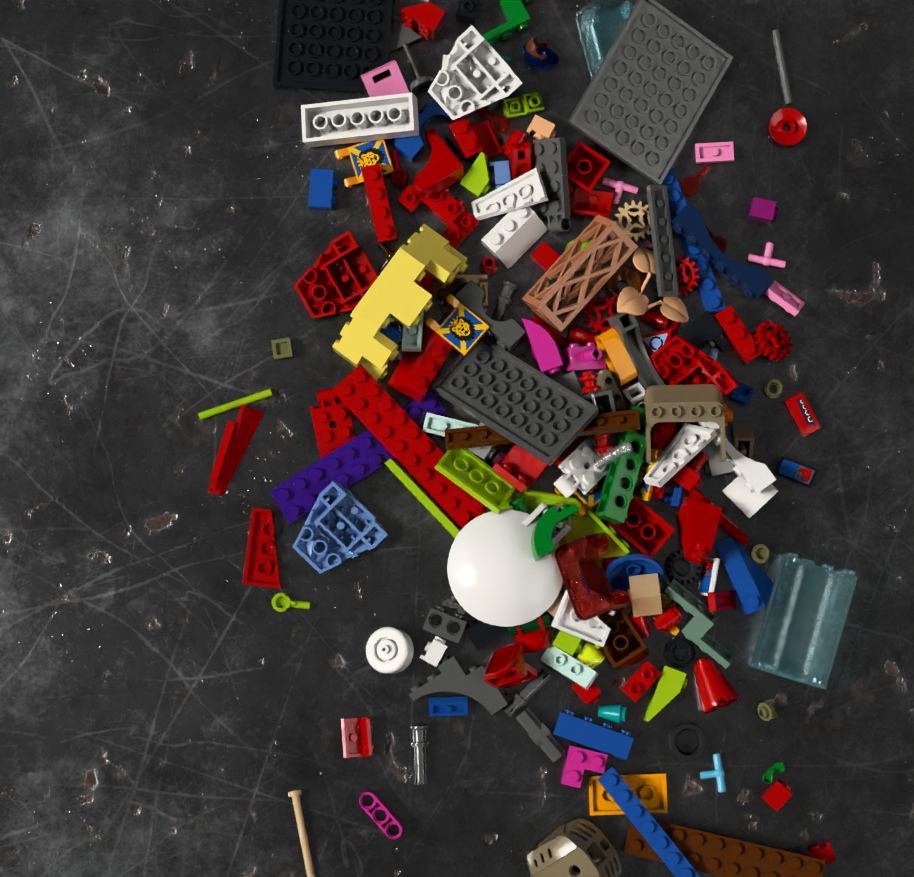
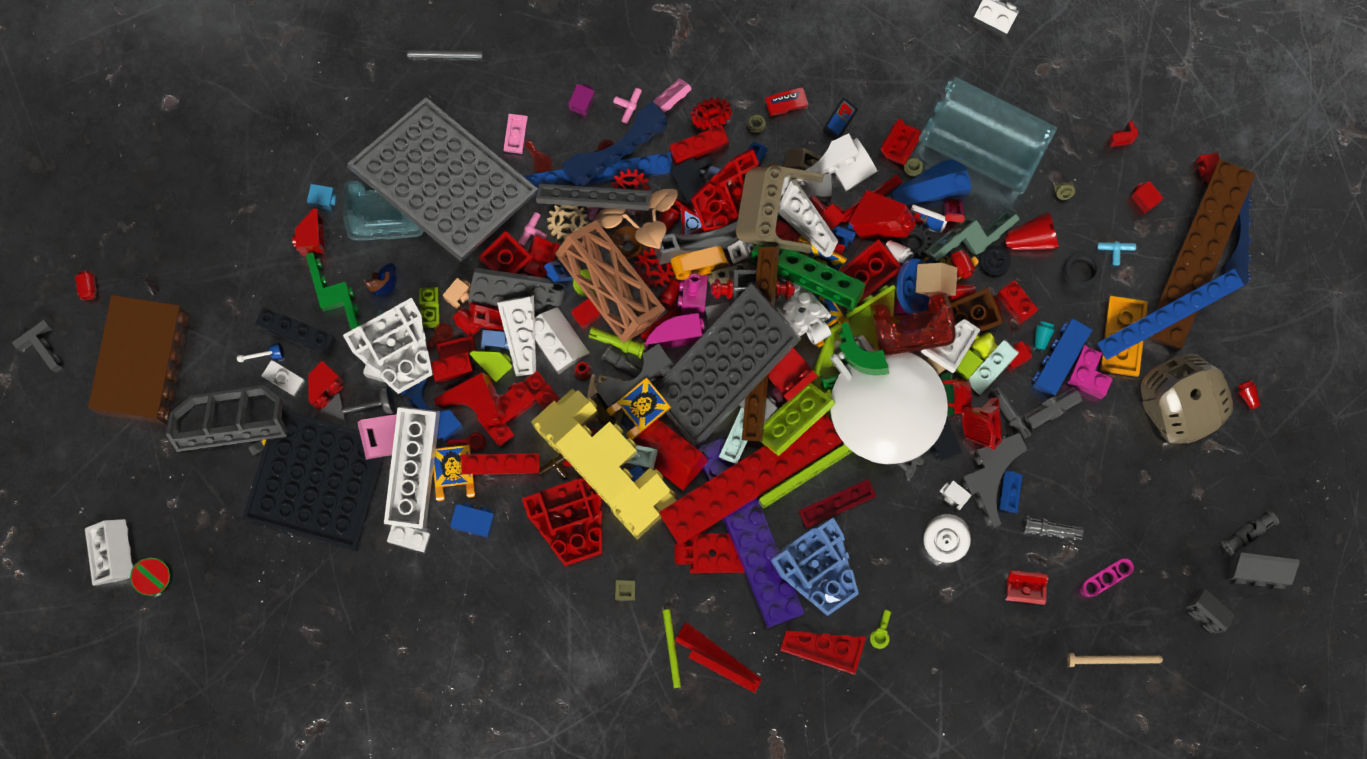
camera: 85 degrees left, 5 degrees down
dark grey brick [423,606,467,643] -> none
clear pin [594,440,633,470] -> none
lime slope [643,665,688,722] -> none
green piece [762,762,785,784] -> none
red dish [769,108,807,146] -> none
none -> white plate [387,525,431,553]
none -> blue plate [544,261,574,282]
none -> lime pin [589,326,646,359]
none -> dark red plate [798,479,877,529]
none -> red bracket [881,119,923,165]
none -> white cone [885,240,913,265]
none -> red bracket [1109,121,1138,146]

